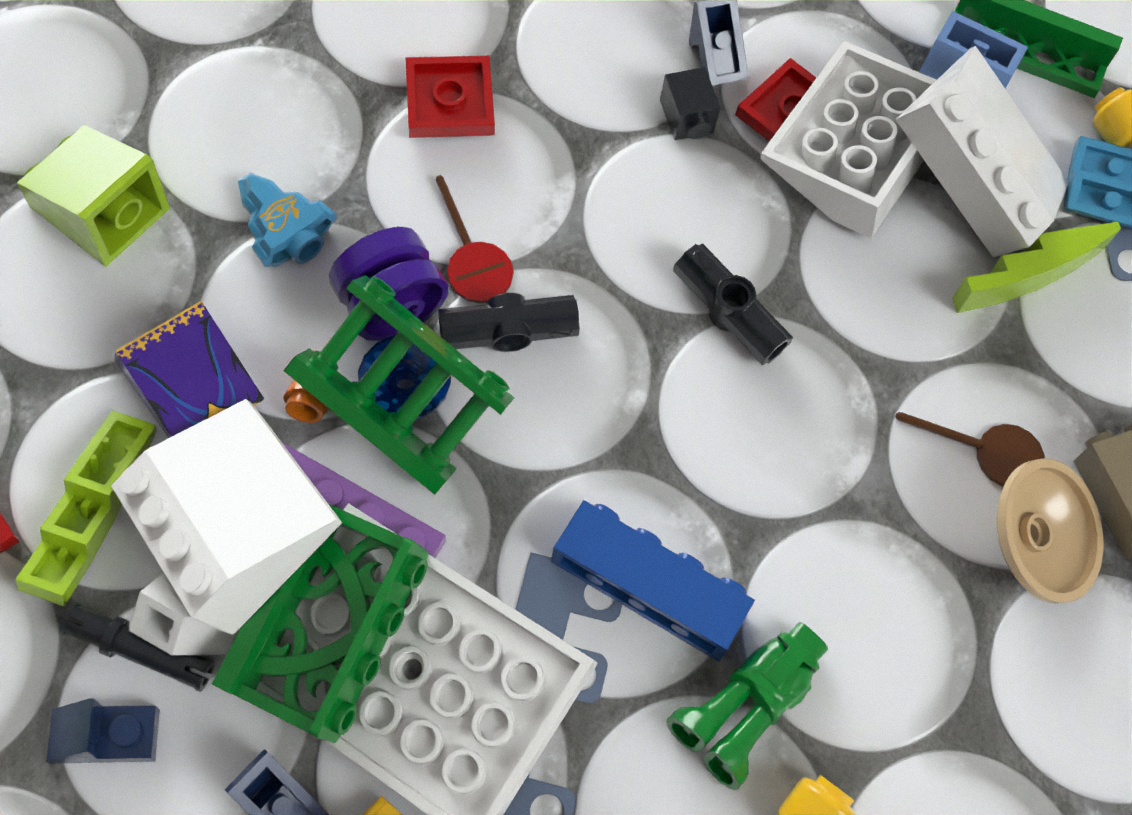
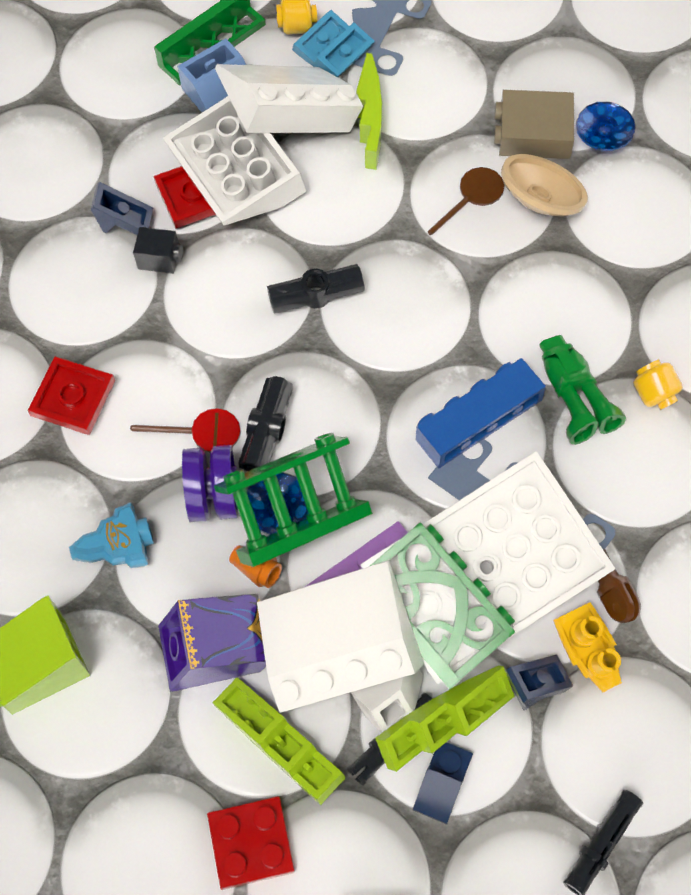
camera: 55 degrees left, 0 degrees up
none -> lime slope [375,665,515,772]

